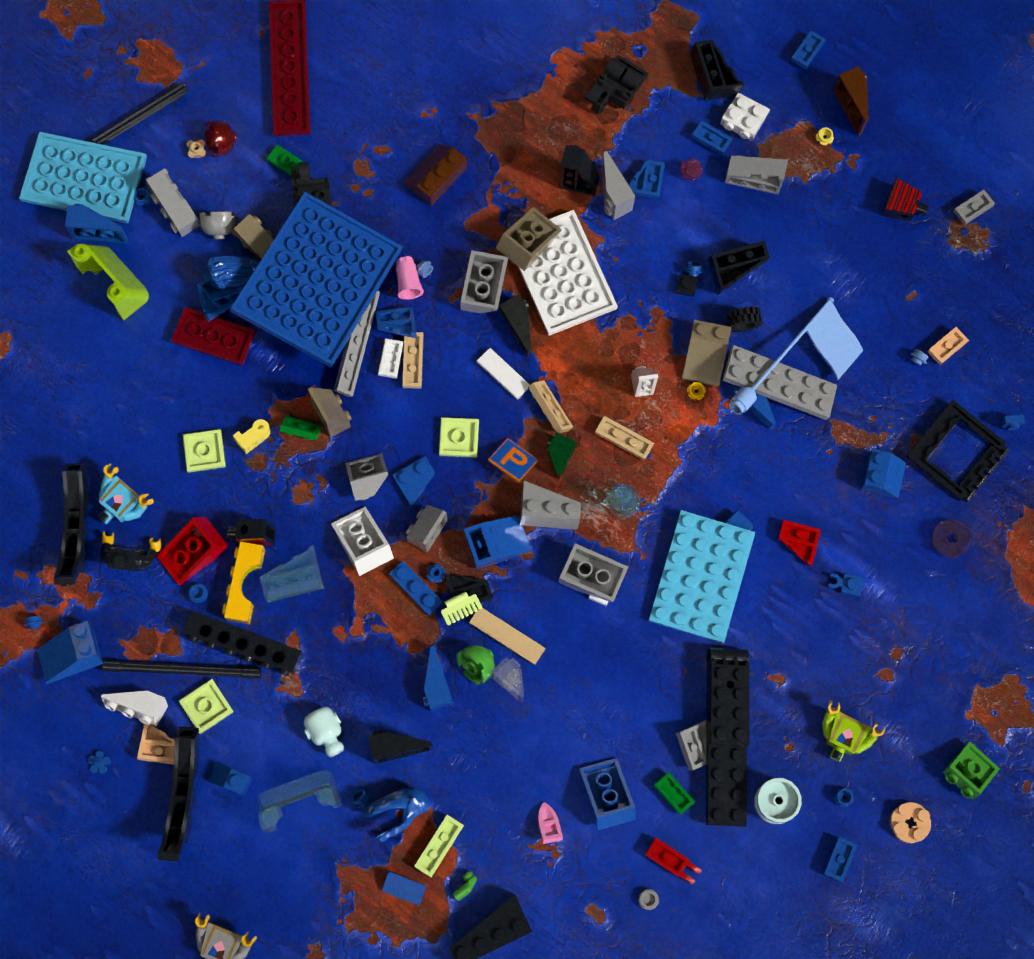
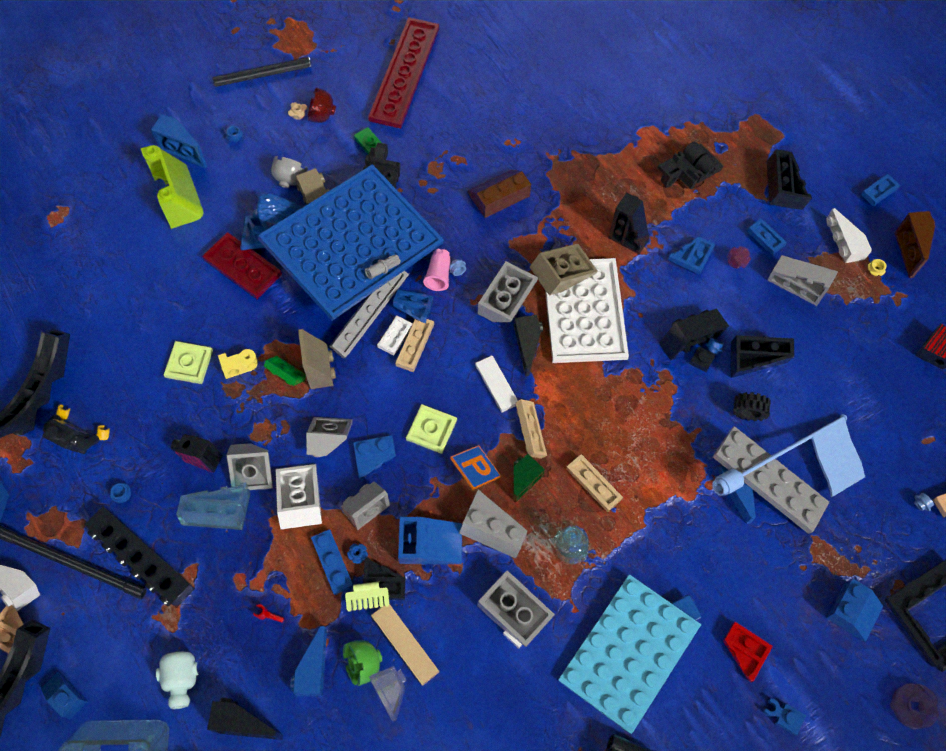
camera: 20 degrees right, 10 degrees down
medium azure plate [19,132,147,223] -> none
medium azure torso [98,463,154,525] -> none
light grey wedge [146,168,201,237] -> none
red slope [157,517,228,585] -> none
yellowish green tile [179,679,234,734] -> none
yellow arch [222,542,265,625] -> none
light grey slope [601,151,635,220] -> none
white slope [631,366,658,397] -> none
dark tan slope [682,320,731,387] -> none
yellow plate [687,382,706,400] -> none
white plate [720,93,770,141] -> none
none -> light grey slope [227,443,273,491]
none -> red hand [253,604,284,623]
none -> light grey axle [365,255,401,280]
none -> black wedge [659,308,729,361]
none -> white slope [826,208,872,263]

